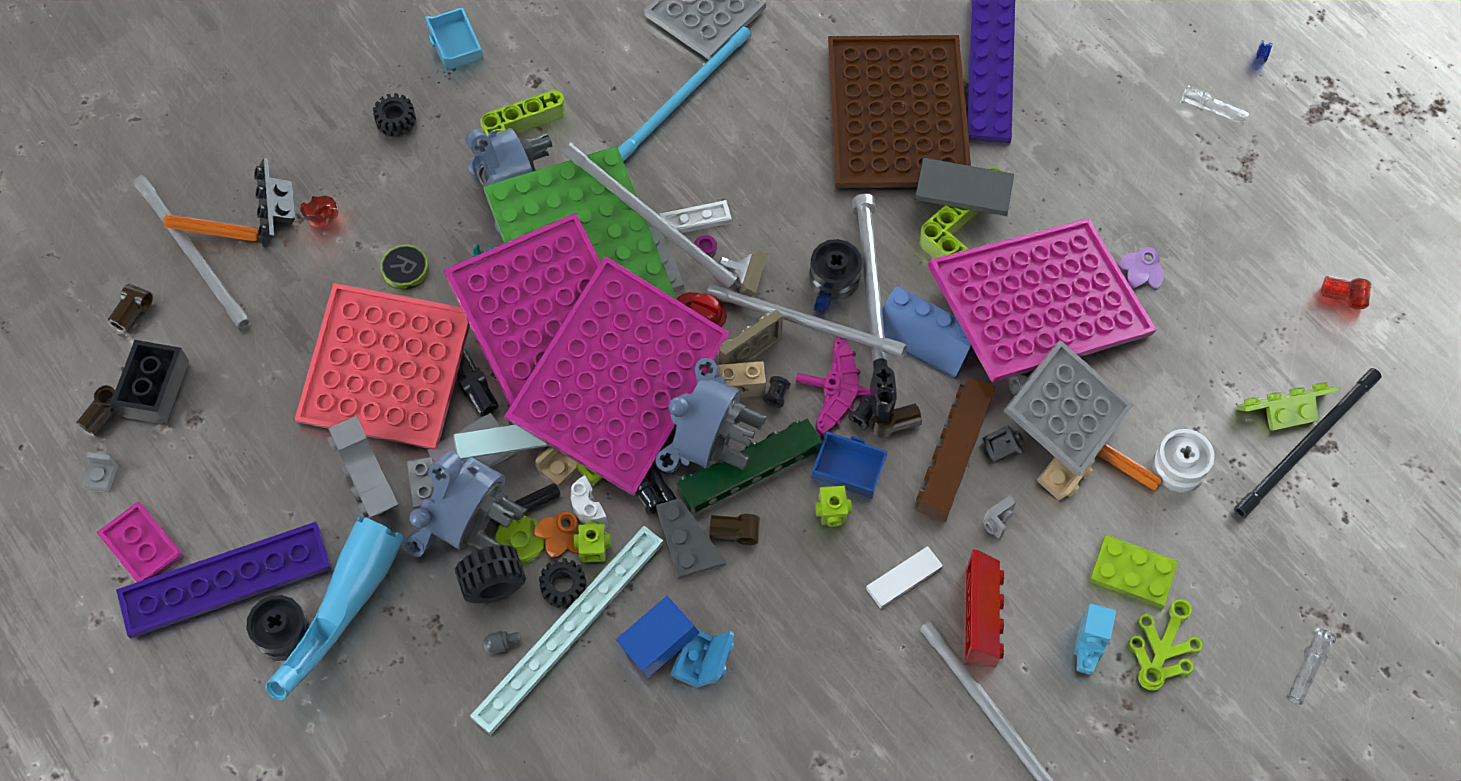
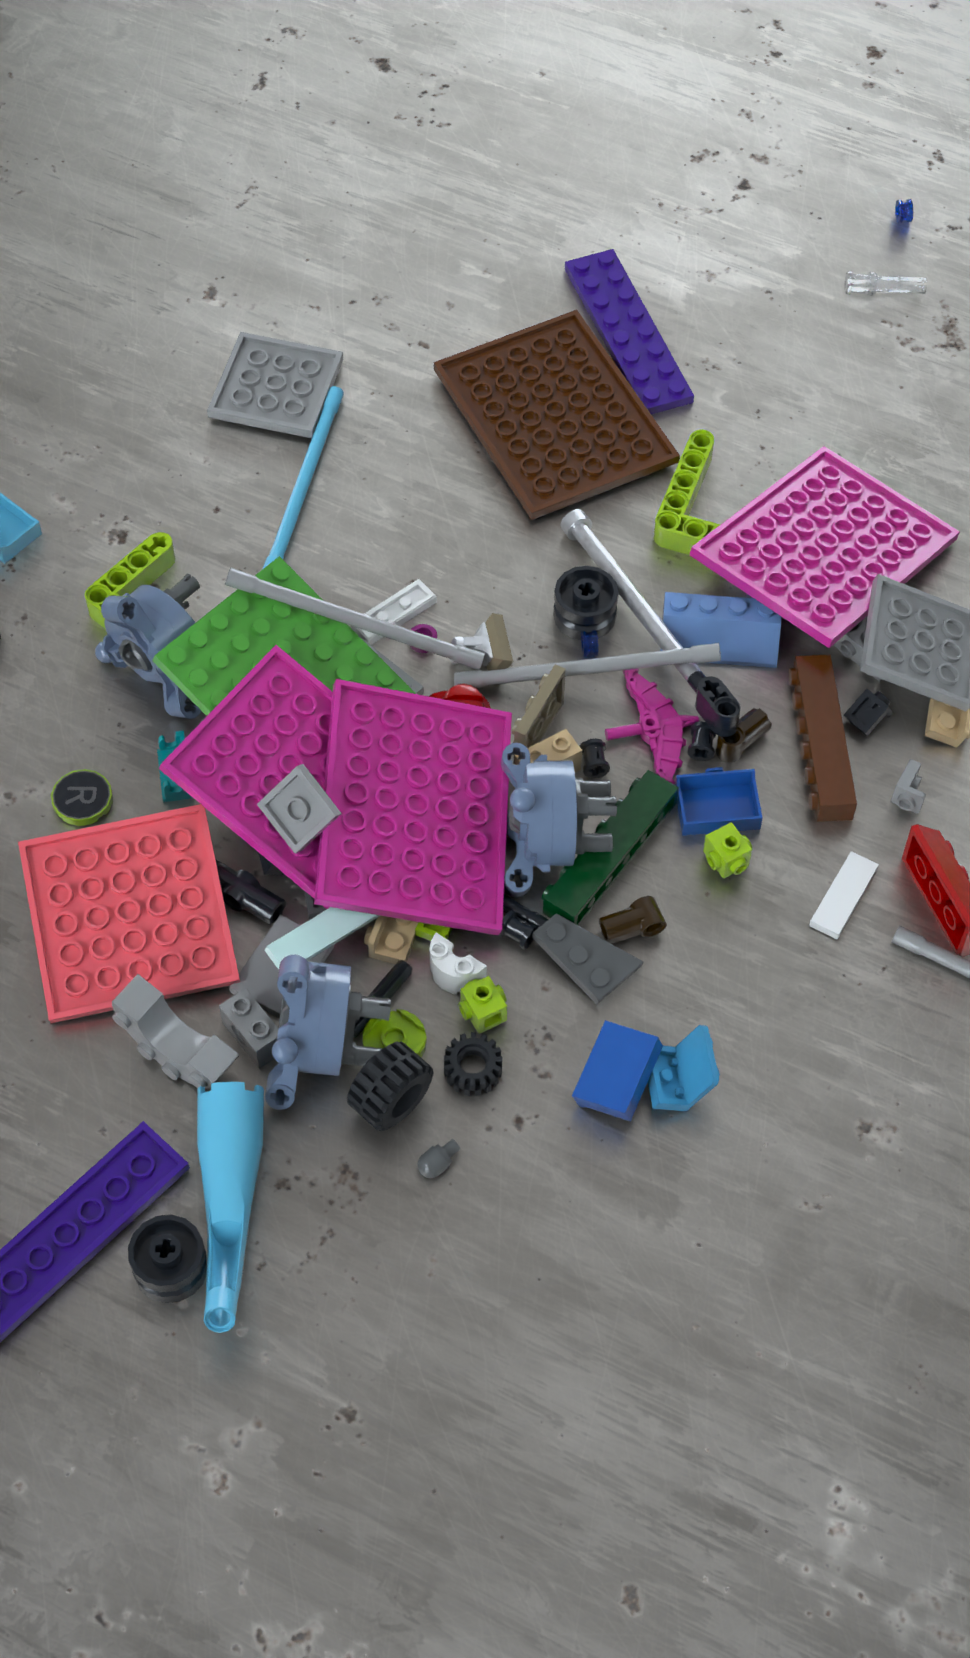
camera: 25 degrees left, 5 degrees down
light aqua plate [470,526,663,735] -> none
orange plate [534,511,579,558] -> none
dark grey tile [915,158,1014,216] -> none
lavender plate [1118,247,1164,289] -> none
none -> light grey tile [257,764,342,854]

